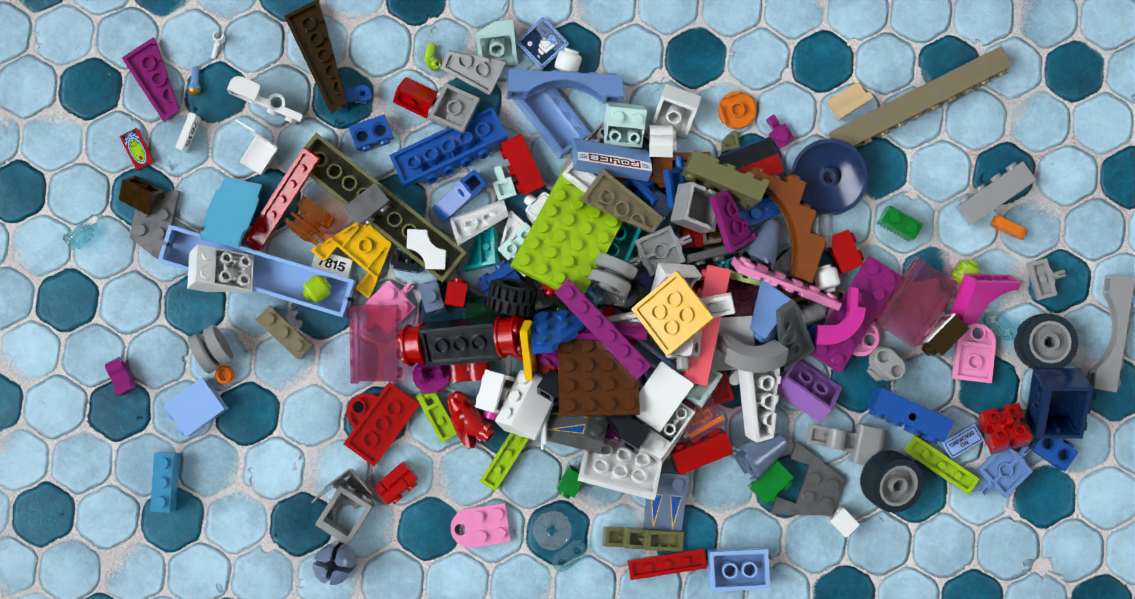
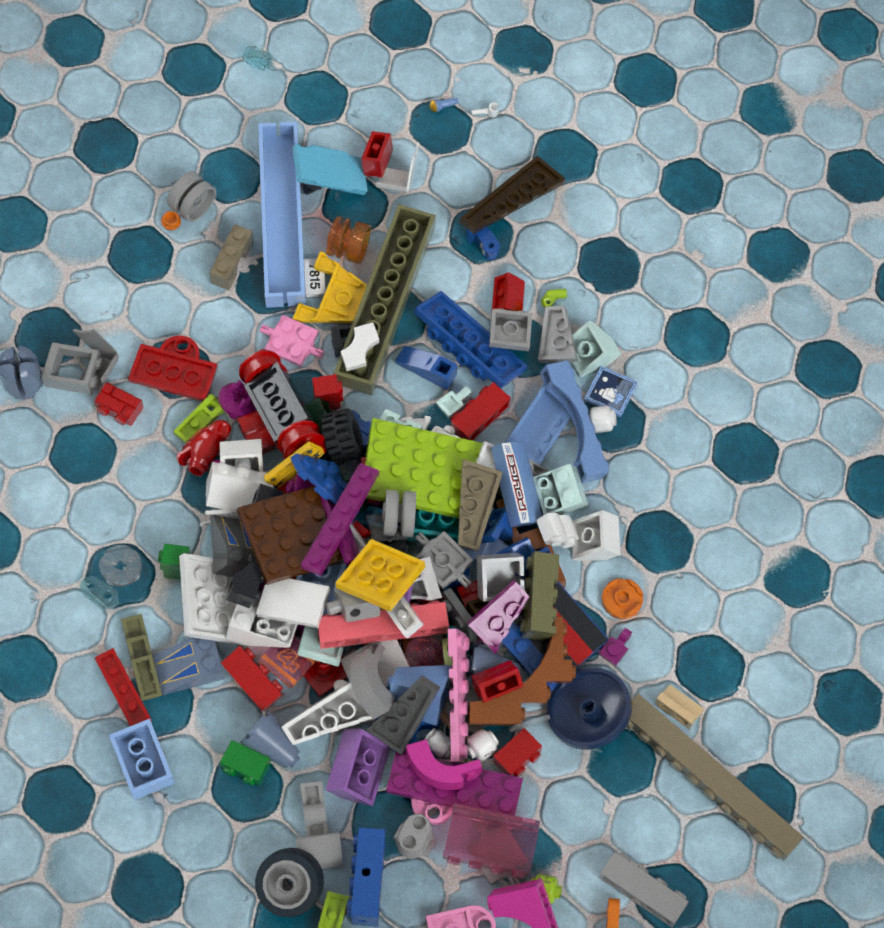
camera: 70 degrees right, 20 degrees down
magenta leg [105,357,138,396] -> none
tile [119,128,155,171] -> none
dark brown panel [119,175,165,215] -> none
magenta wing [122,37,181,122] -> none
flat silver wing [129,190,180,260] -> none
dark azure brick [150,452,180,513] -> none
light blue brick [164,378,229,437] -> none
white tile [176,112,201,153] -> none
white slope [187,244,254,292] -> none
white plate [227,76,303,125] -> none
plate [244,147,321,251] -> none
lime head [302,275,332,303] -> none
flat silver brick [345,182,392,227] -> none
blue brick [348,114,394,152] -> none
clear pink panel [349,304,403,384] -> none
sand blue torso [418,278,449,319] -> none
white wing [449,200,509,246] -> none
bright pink plate [451,502,511,548] -> none
teal wing [463,227,499,272] -> none
lime plate [480,433,529,492] -> none
olive tile [721,130,740,153] -> none
flat silver wing [770,442,845,516] -> none
white panel [827,506,860,537] -> none
green brick [877,205,923,242] -> none
dark brown piece [917,313,970,356] -> none
none -> red brick [361,131,393,178]
none -> red brick [471,660,523,703]

